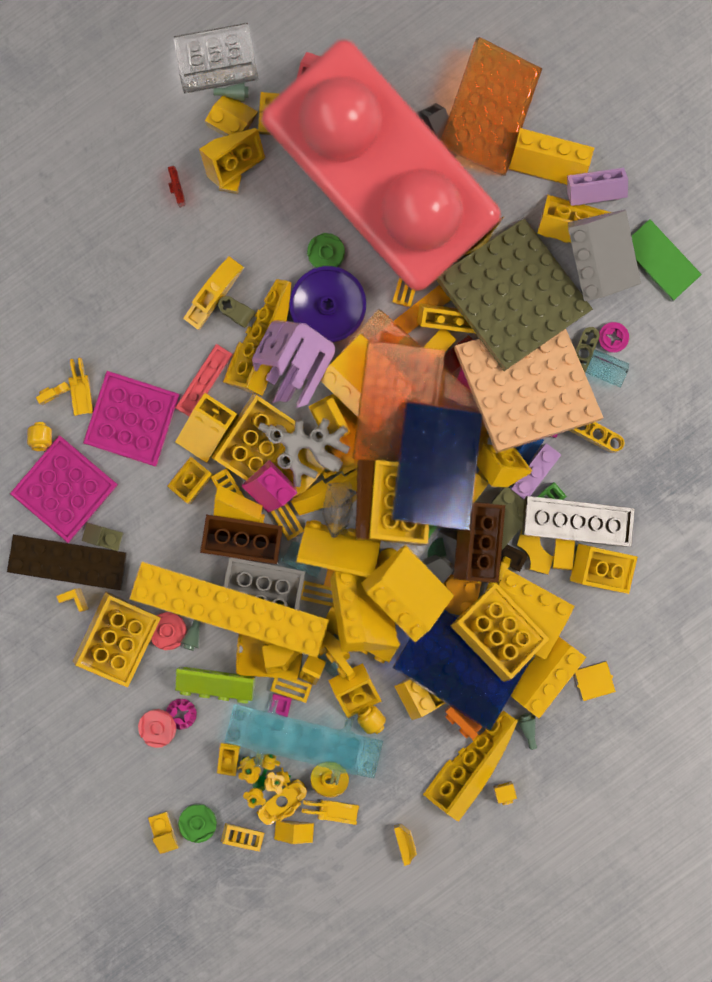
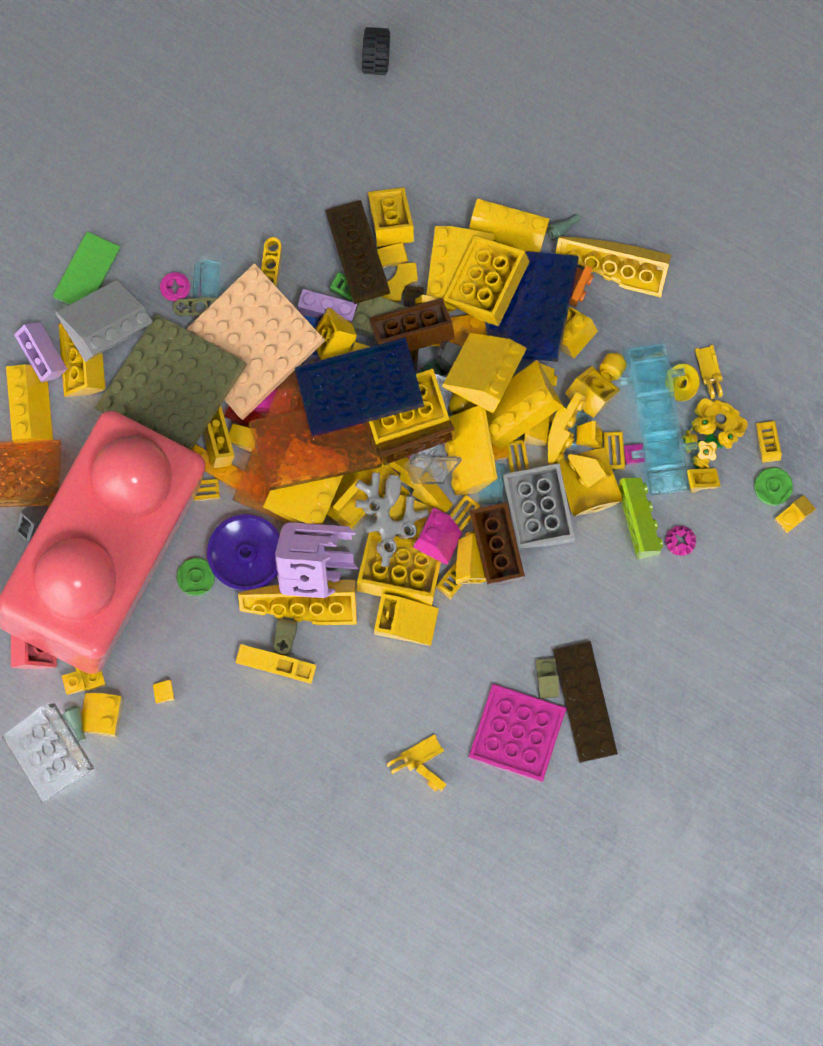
camera: 115 degrees left, 10 degrees down
yellow head [27,422,52,452] -> none
yellow panel [57,588,89,612] -> none
yellow slope [73,591,161,688] -> none
dark pink tile [83,371,180,467] -> none
yellow brick [130,562,329,658] -> none
coral tile [138,709,176,748] -> none
coral tile [151,612,187,650] -> none
yellow slope [167,456,214,505] -> none
clear red plate [168,166,186,208] -> none
coral tile [175,344,233,417] -> none
sand green cone [180,619,201,651] -> none
yellow slope [199,128,265,188] -> none
yellow slope [274,820,314,844] -> none
yellow slope [394,823,417,866] -> none
yellow plate [493,781,517,805] -> none
yellow piece [575,661,616,701] -> none

